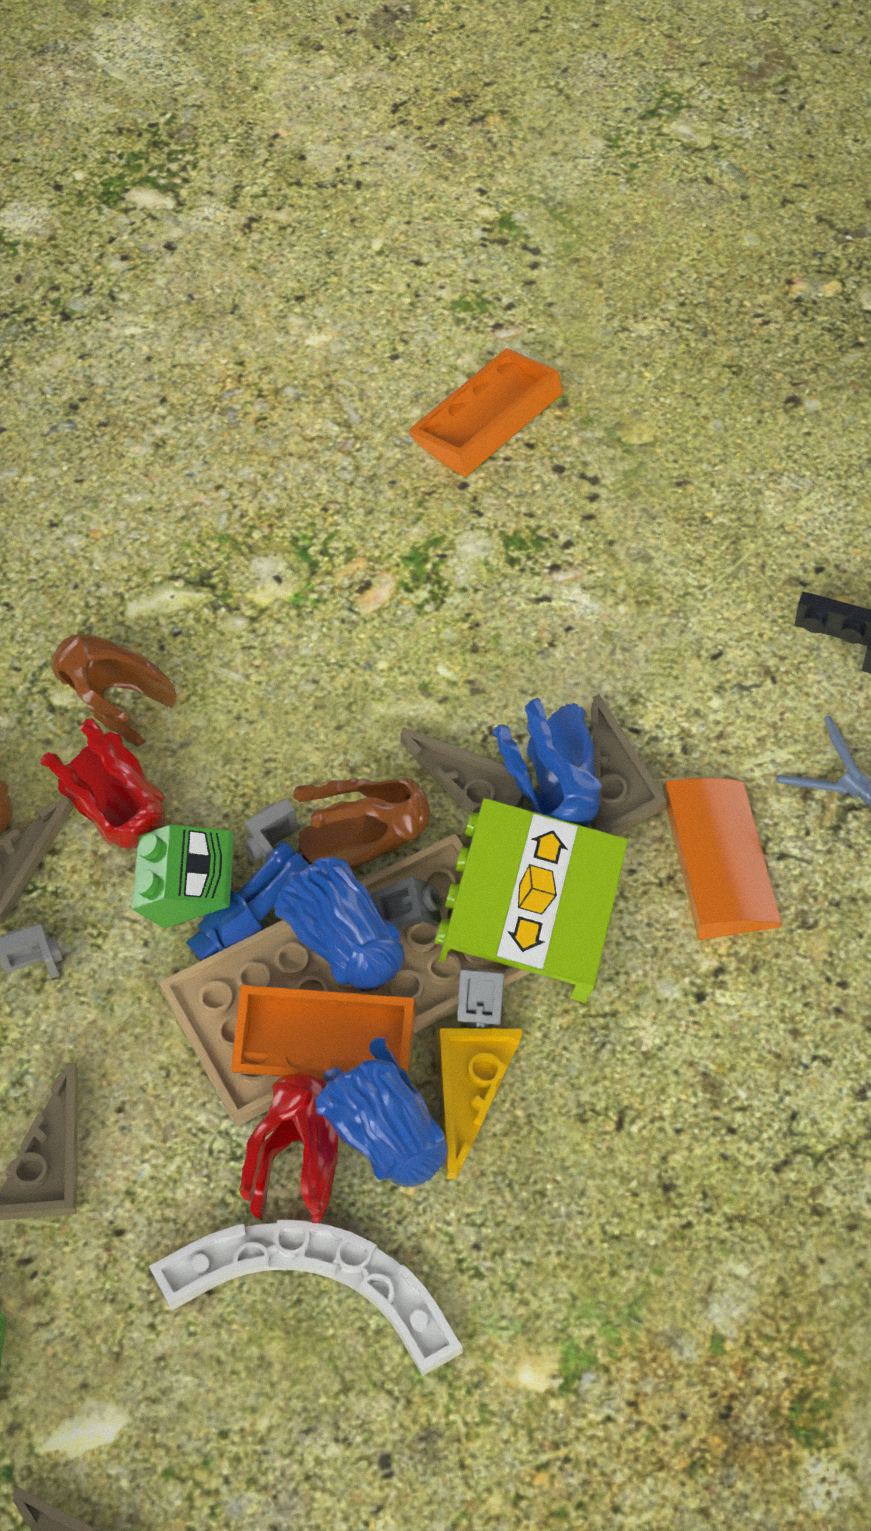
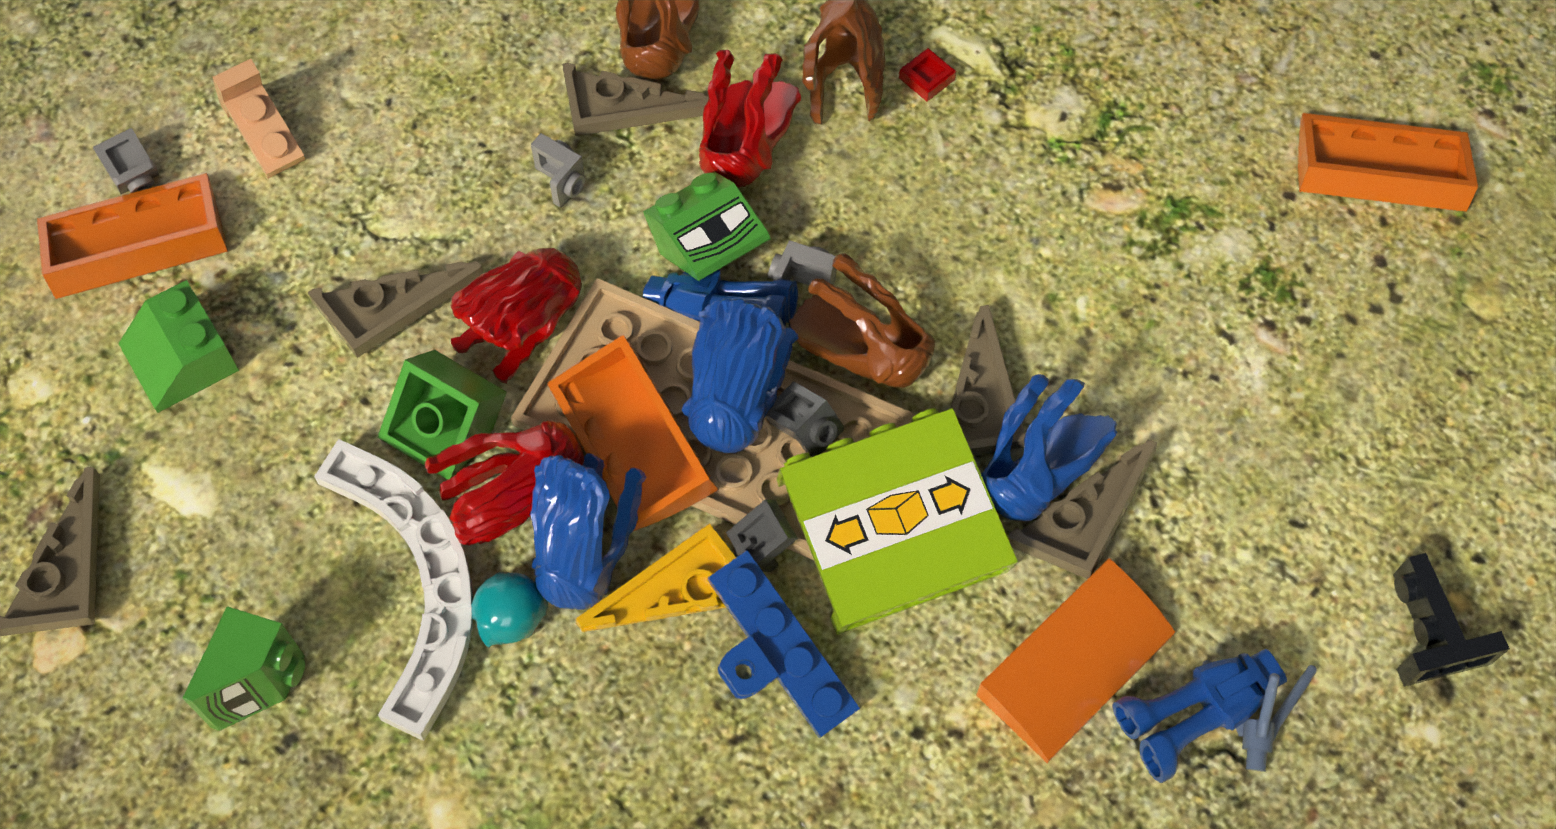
camera: 50 degrees right, 5 degrees up
none -> bright green slope [183,606,305,731]
none -> bright green slope [377,350,507,480]
none -> red hair [450,248,582,384]
none -> teal hair [471,571,548,648]
none -> blue plate [707,550,860,738]
none -> red tile [899,48,957,102]
none -> blue piece [1112,649,1287,783]

